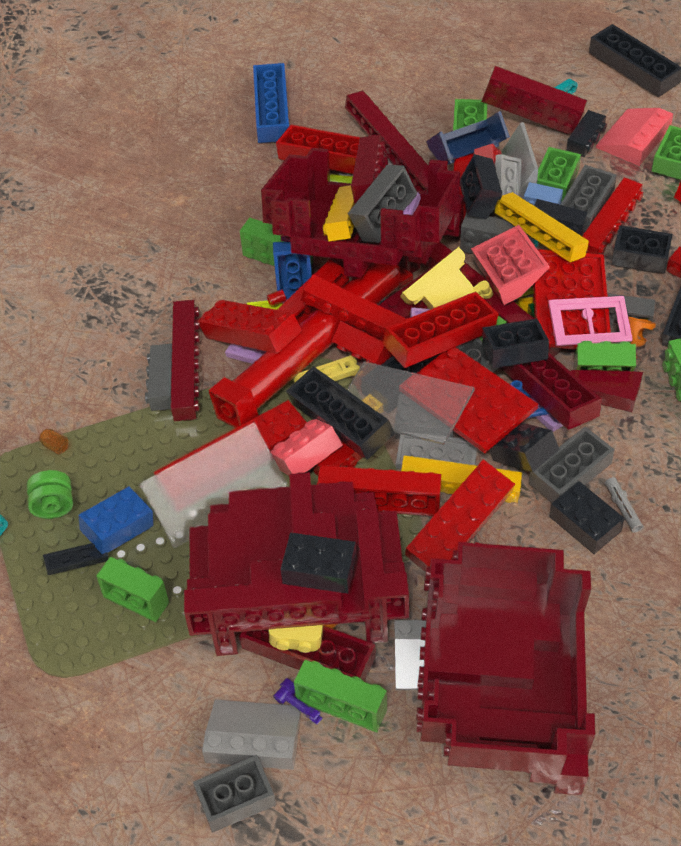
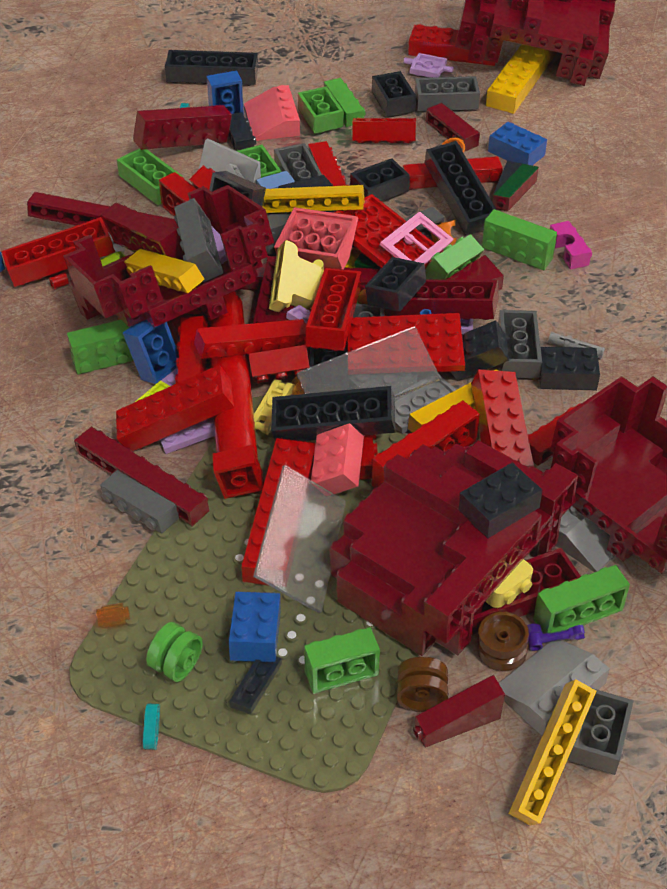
camera: 50 degrees left, 5 degrees down
red hinge [267,290,286,307] -> none
dark blue windscreen [426,111,510,165] -> none
none -> blue brick [207,71,244,115]
none -> reddish brown wheel [397,656,448,712]
none -> dark red slope [413,675,505,748]
none -> reddish brown wheel [478,612,529,671]
none -> yellow brick [508,679,596,826]

